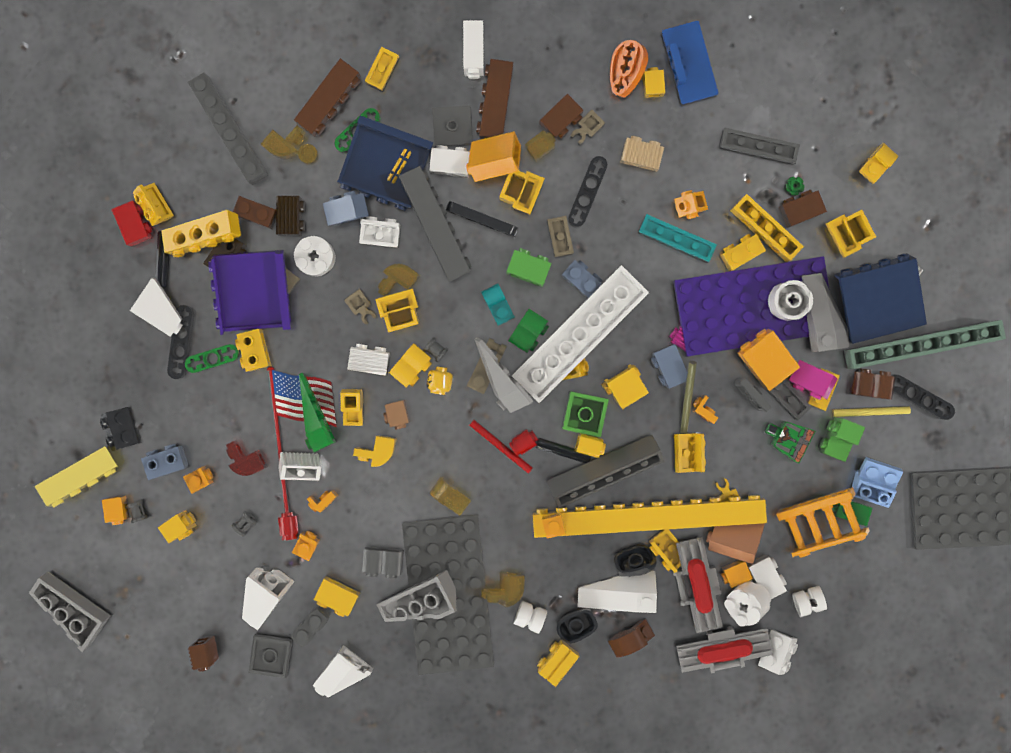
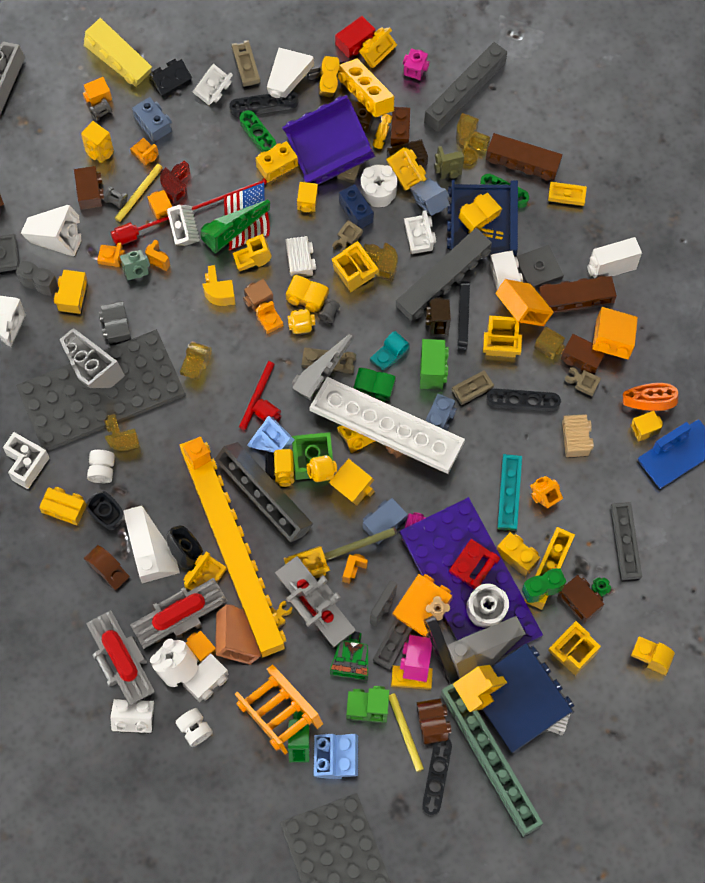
camera: 70 degrees right, 20 degrees down
none -> white brick [3,432,49,489]
none -> reddish brown brick [74,166,104,210]
none -> light yellow bar [115,164,163,222]
none -> sand green brick [120,250,150,280]
none -> light orange brick [147,190,172,220]
none -> white bracket [192,64,233,105]
none -> dark tan plate [231,40,260,87]
none -> light blue wing [248,416,294,453]
none -> light orange bracket [256,301,284,334]
none -> light grey piece [275,556,356,648]
none -> yellow brick [297,182,318,212]
none -> yellow head [307,455,337,482]
none -> yellow brick [318,56,340,97]
none -> dark blue brick [339,184,374,229]
none -> yellow axle [373,114,392,149]
none -> yellow bracket [386,148,427,191]
none -> dark pink brick [403,48,430,80]
none -> black beam [423,615,459,685]
none -> dark brown brick [426,298,451,336]
none -> tan plate [426,596,450,621]
none -> olive bracket [434,146,464,179]
none -> red plate [449,539,500,589]
none -> yellow plate [453,665,507,712]
none -> yellow brick [458,193,502,232]
none -> green brick [522,568,566,603]
none -> light orange brick [592,307,638,360]

